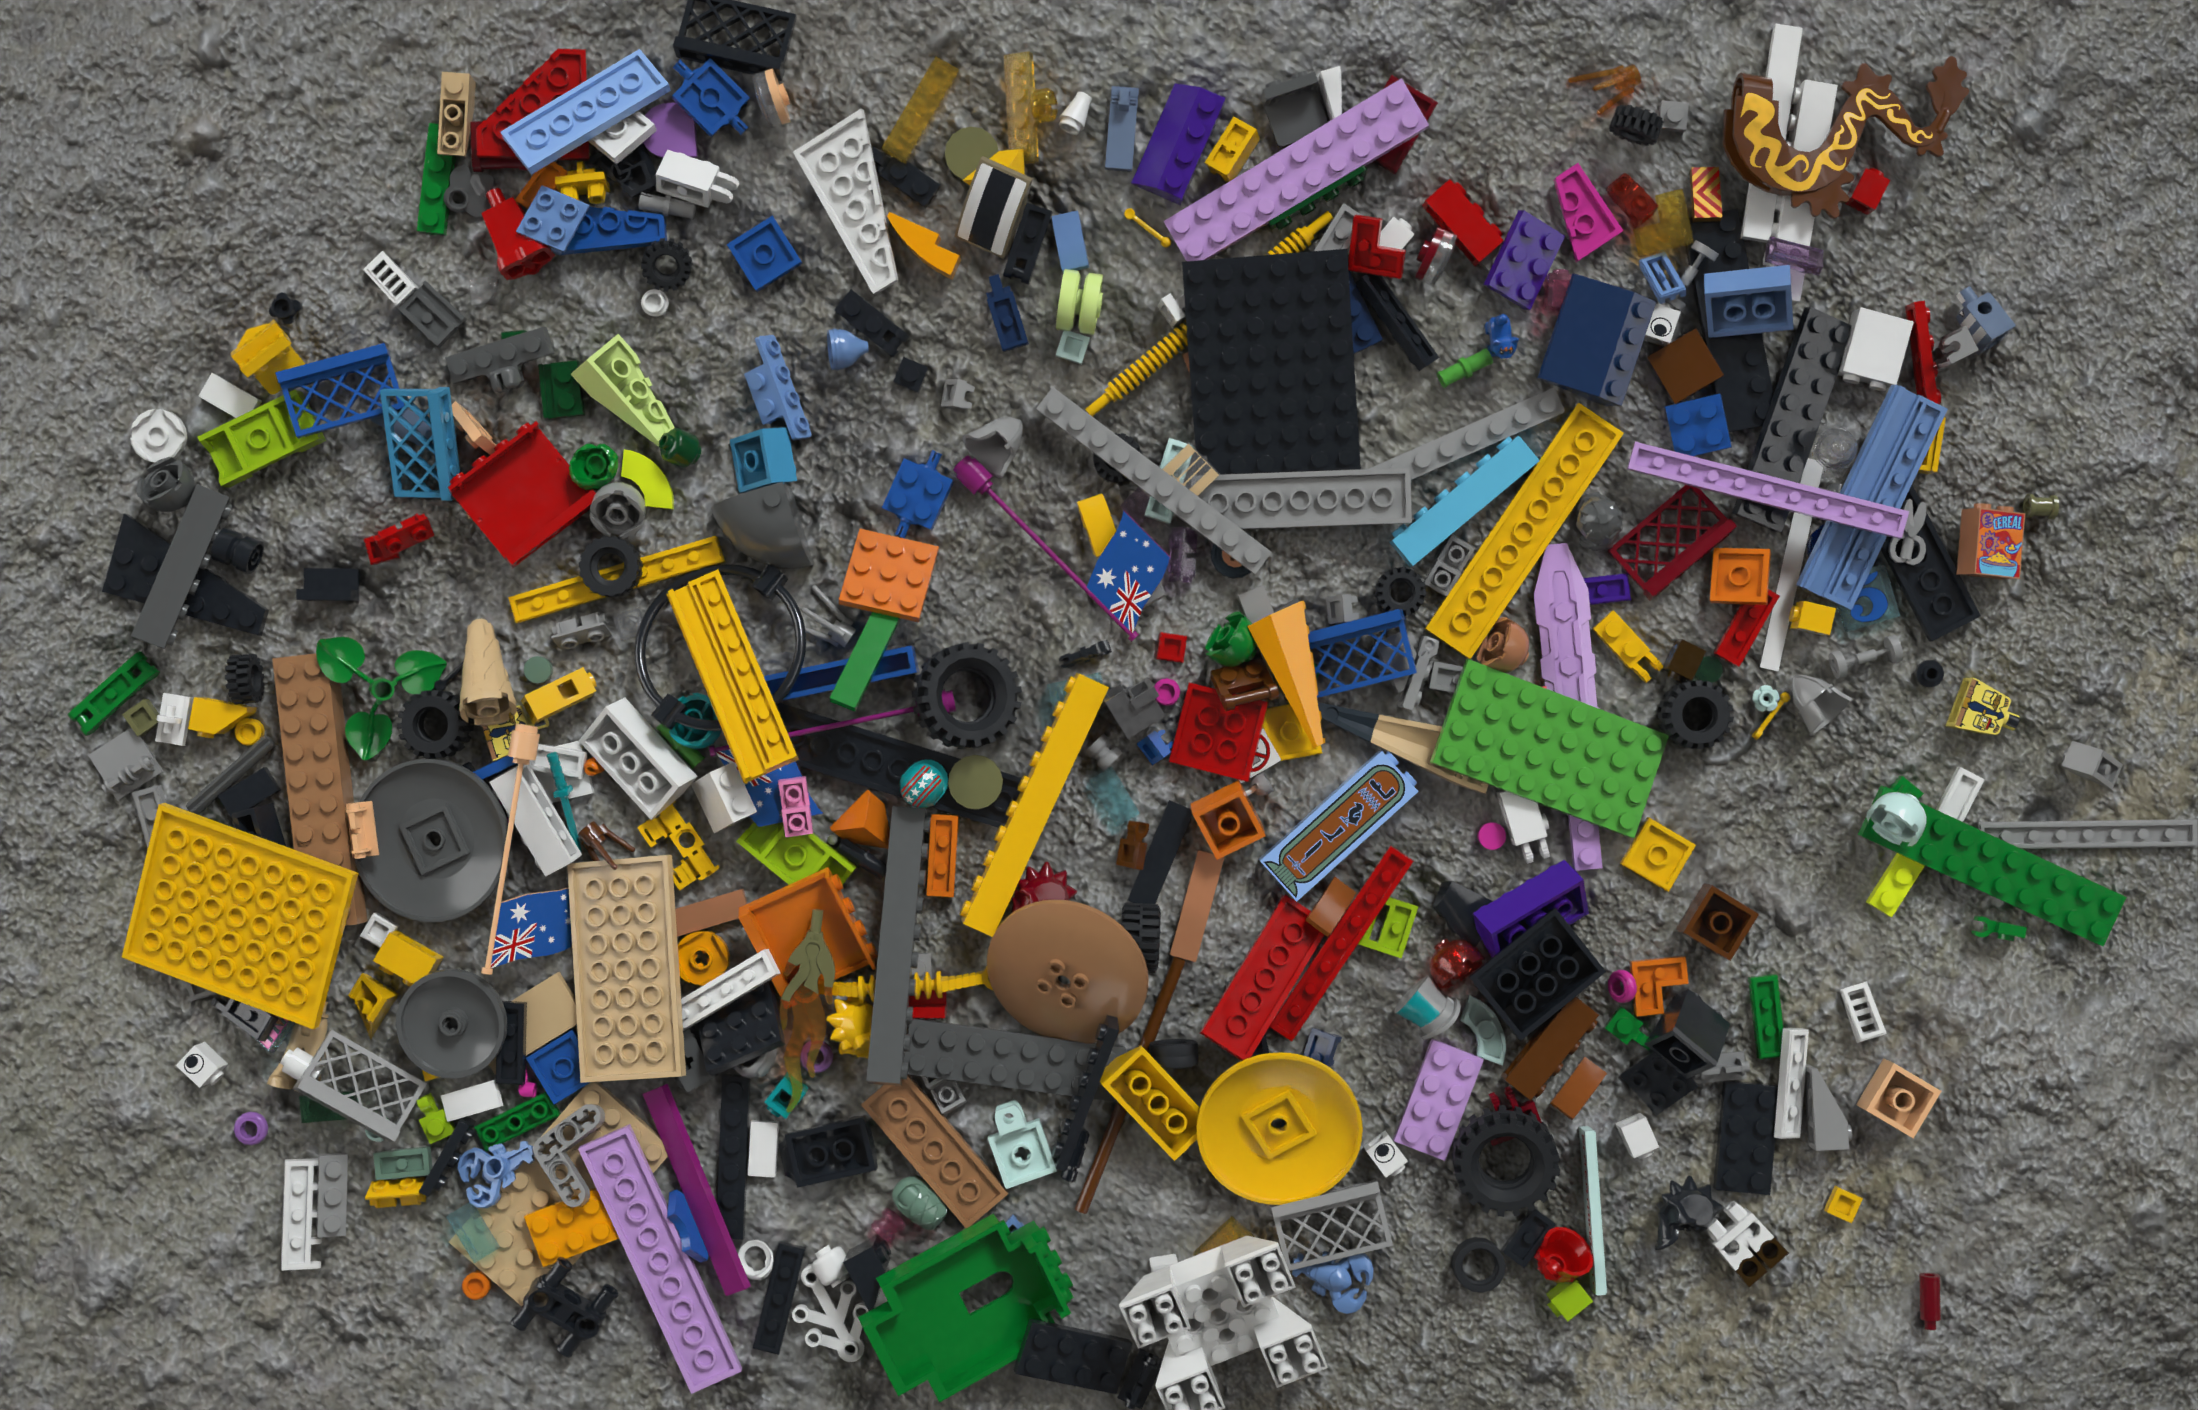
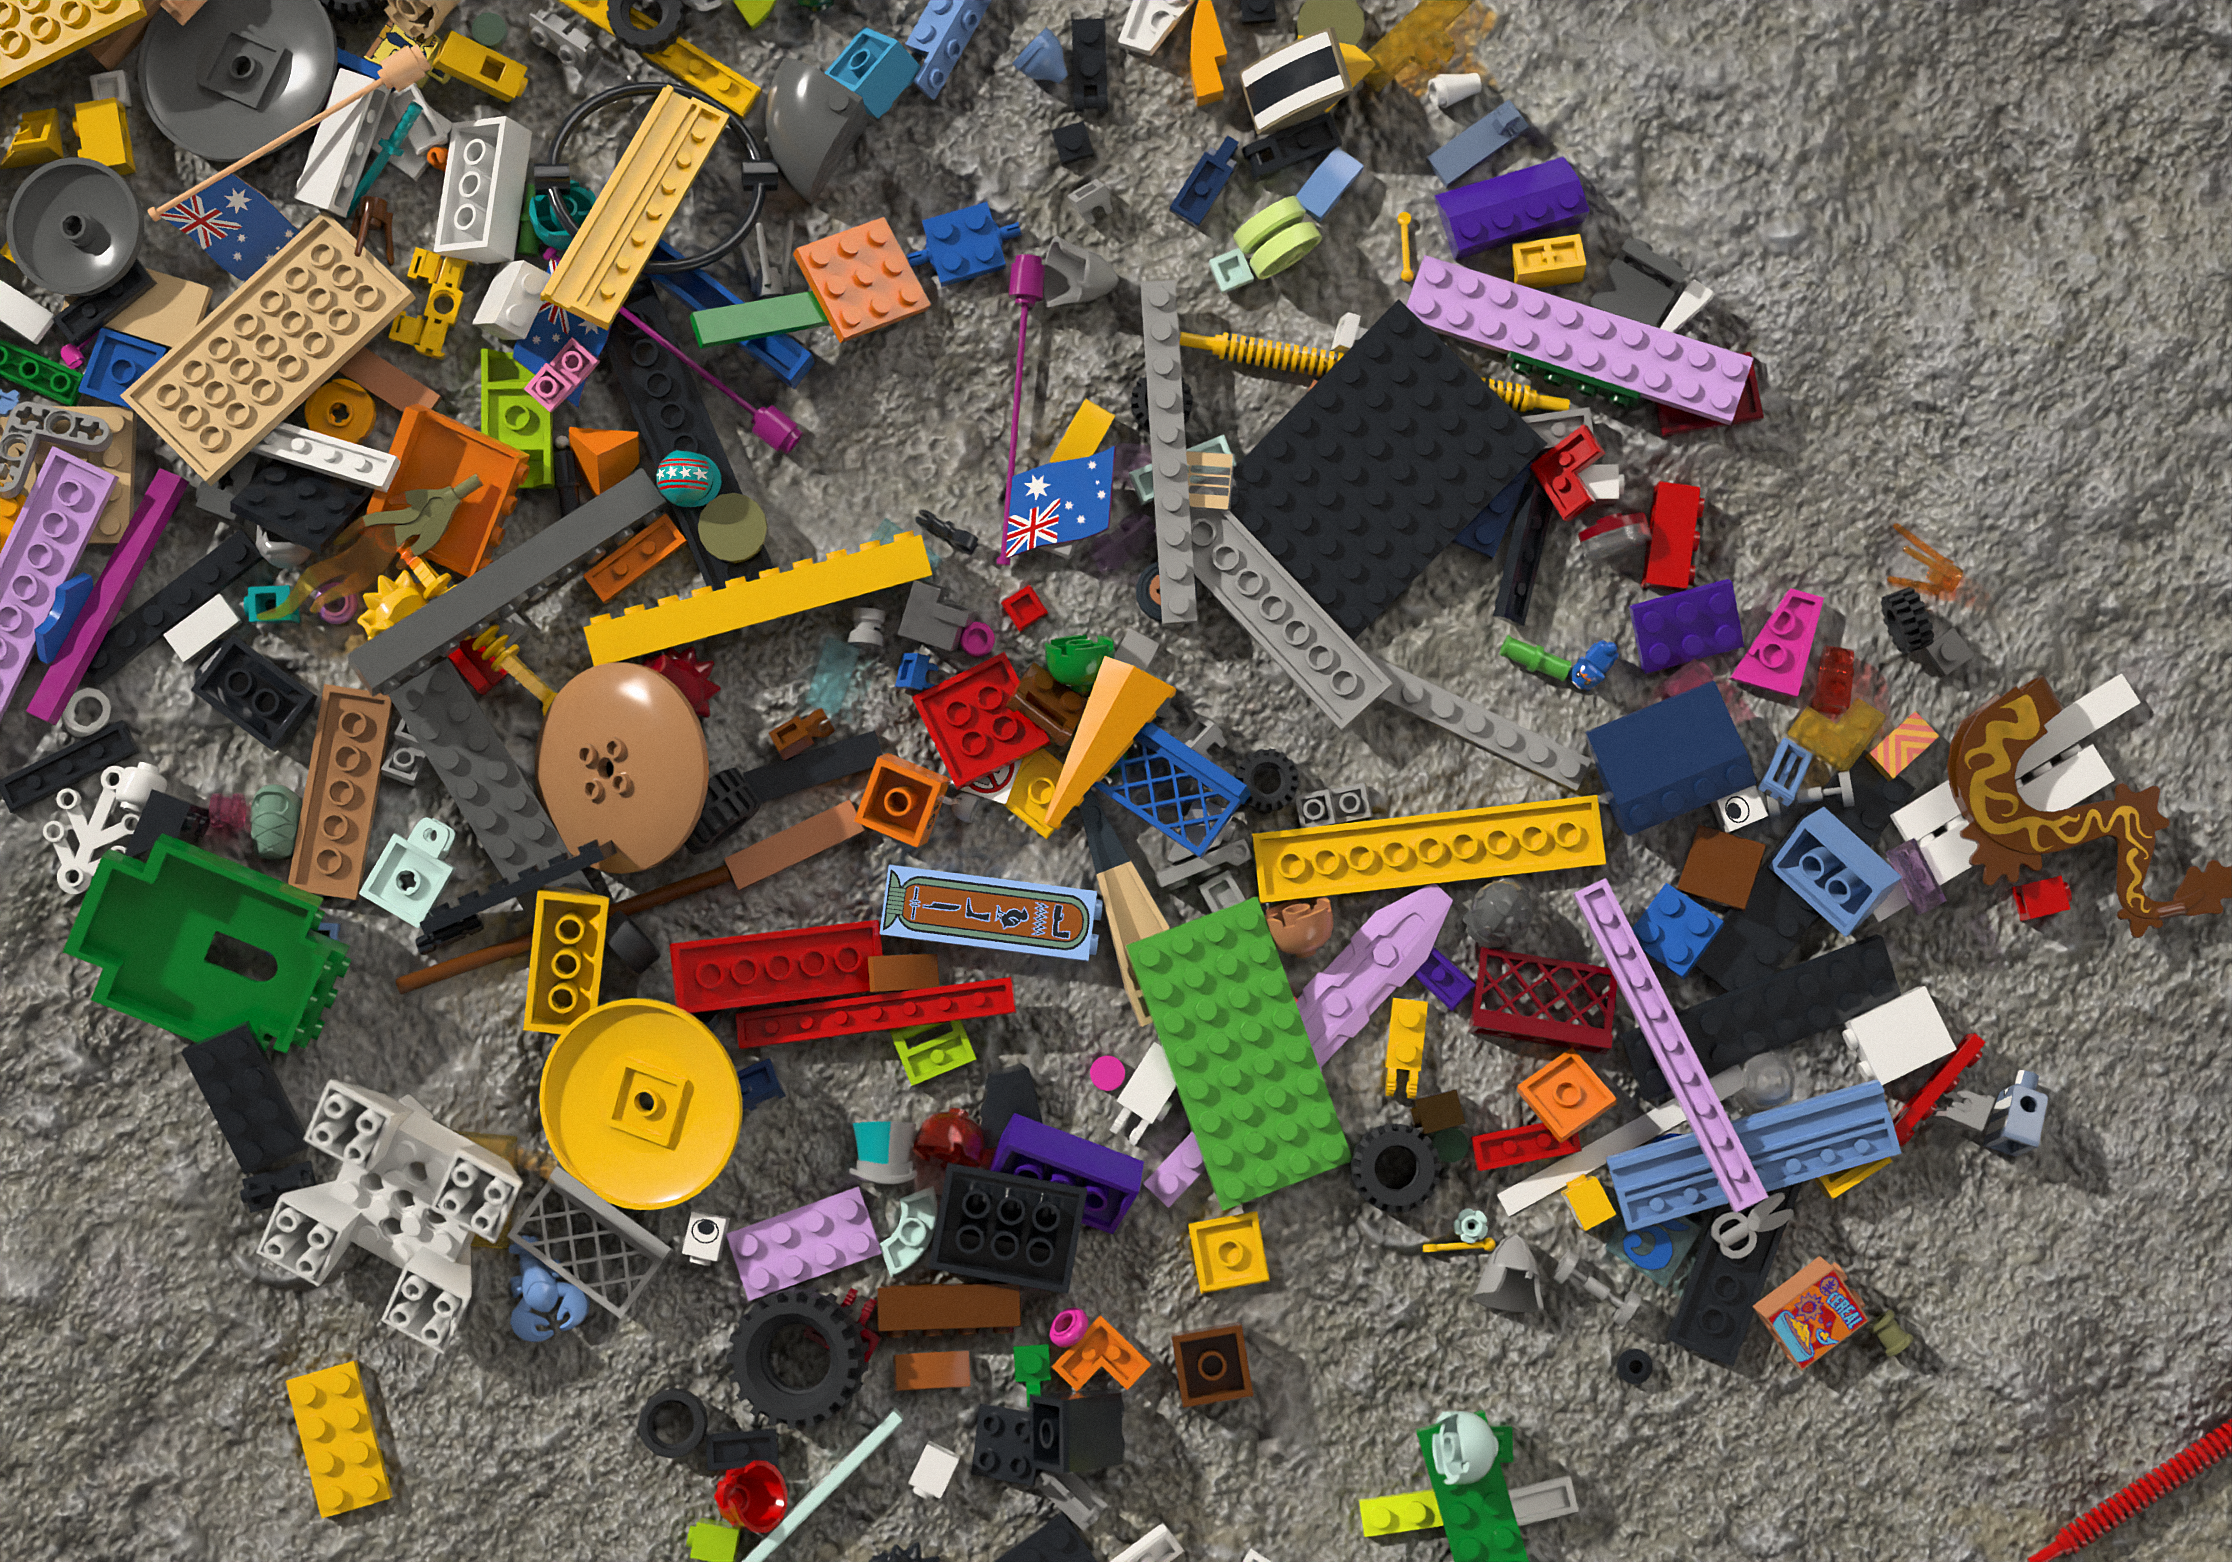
camera: 50 degrees right, 5 degrees down
black tyre [912,642,1022,749] -> none
medium azure brick [1389,436,1540,567] -> none
green tile [1748,974,1783,1059] -> none
torso [1946,677,2020,735] -> none

